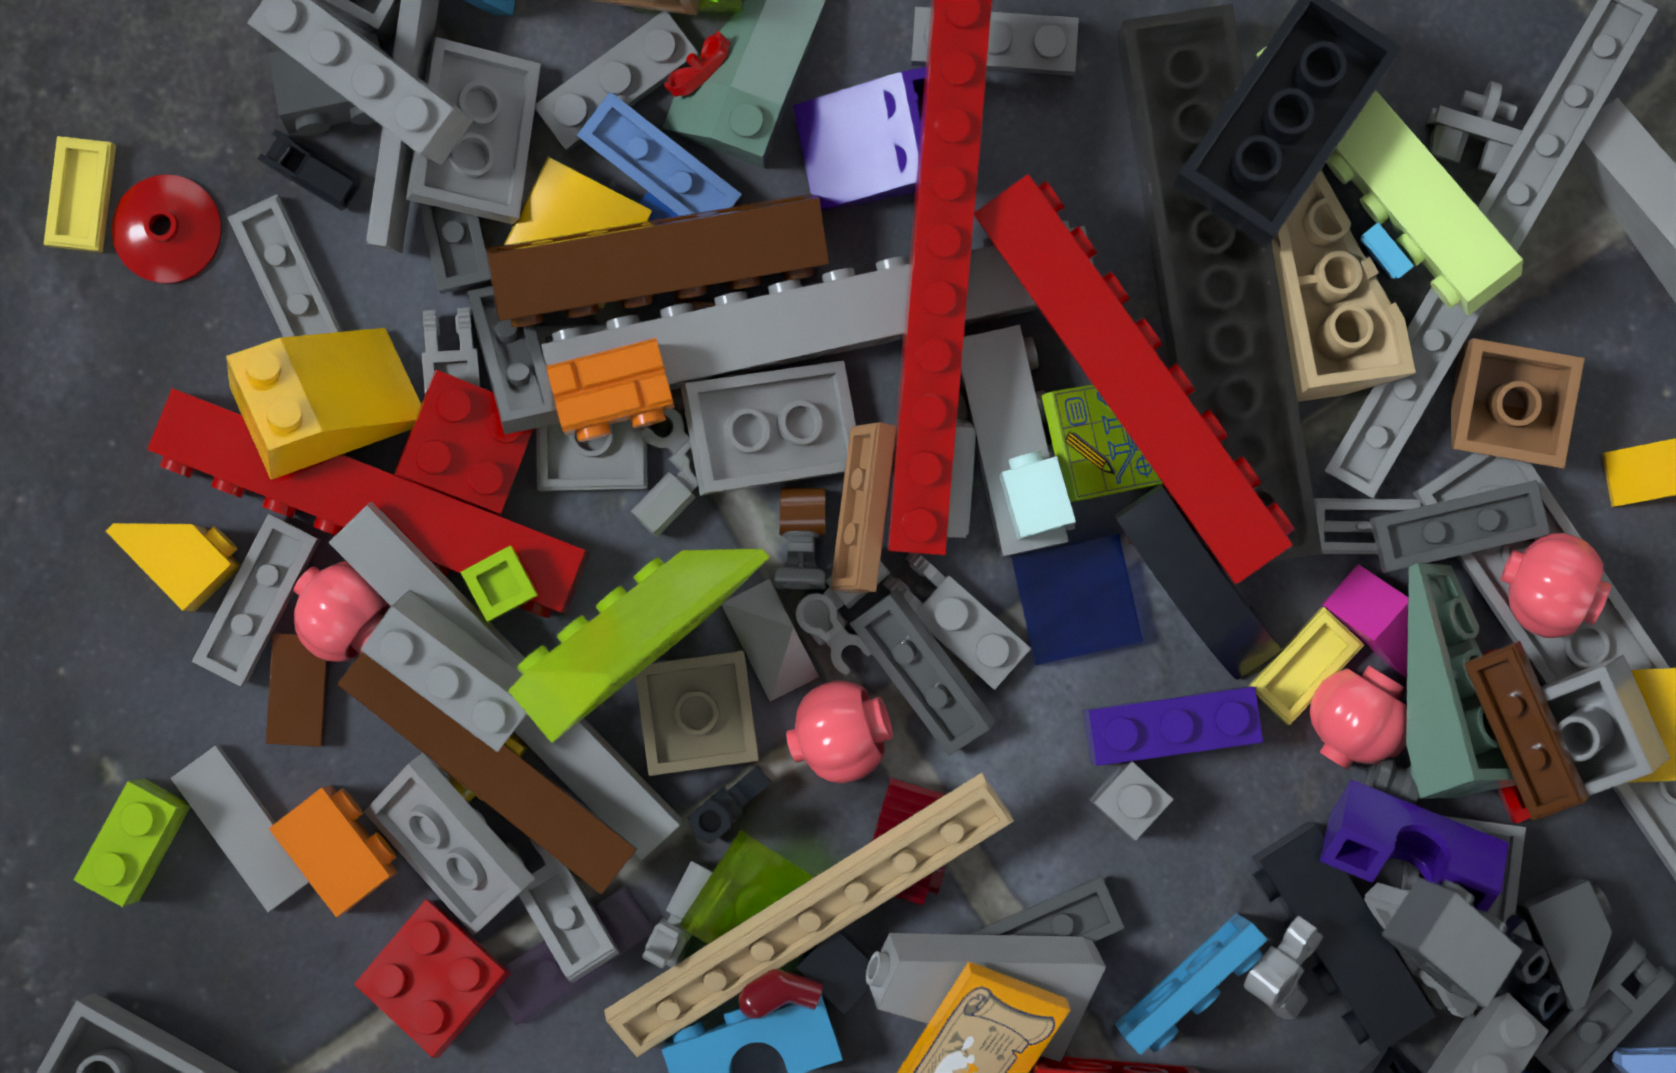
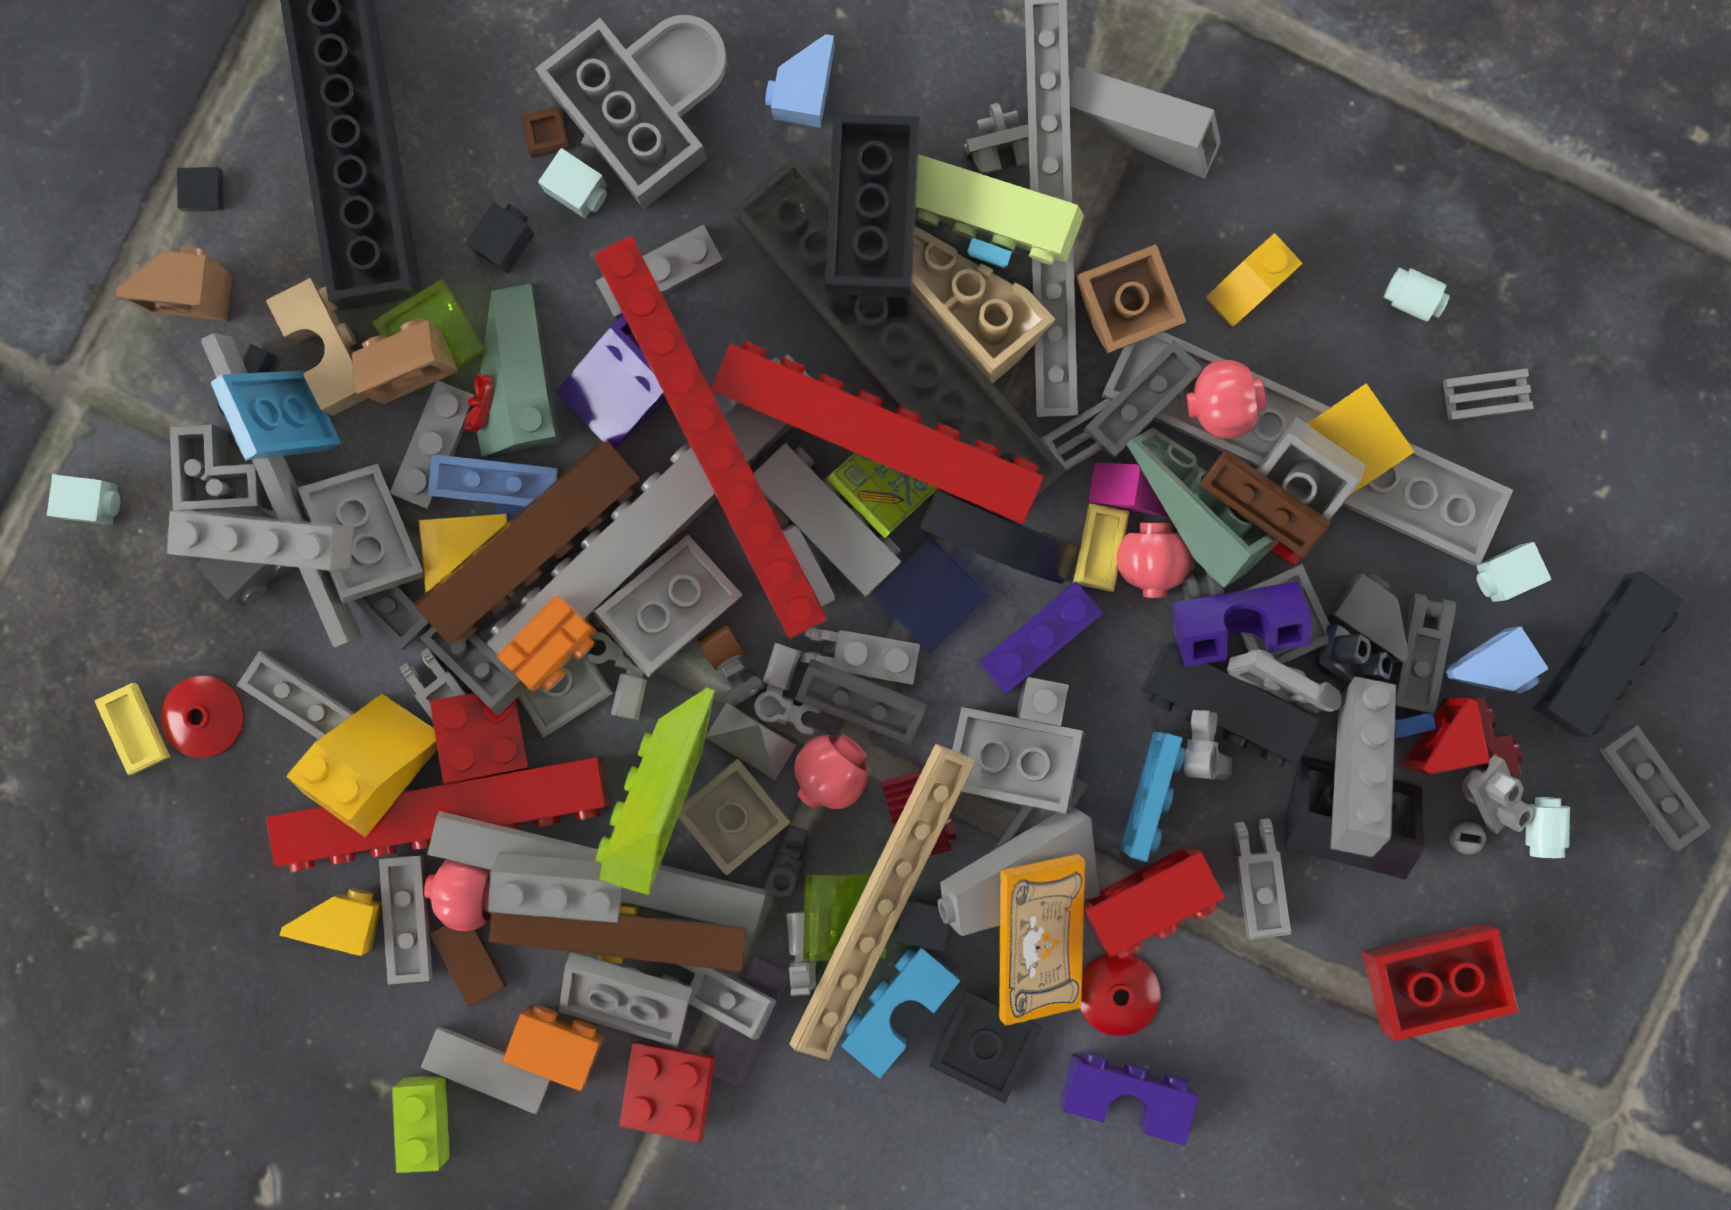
camera: 30 degrees left, 0 degrees up
black bar [257,129,361,211] -> none
lime plate [461,545,539,622] -> none
dark red arm [739,969,823,1019] -> none
medium nougat tile [830,422,897,593] -> none
light aqua brick [999,451,1076,540] -> none
dark grey brick [1382,878,1522,1008] -> none
none -> light grey plate [952,707,1085,815]

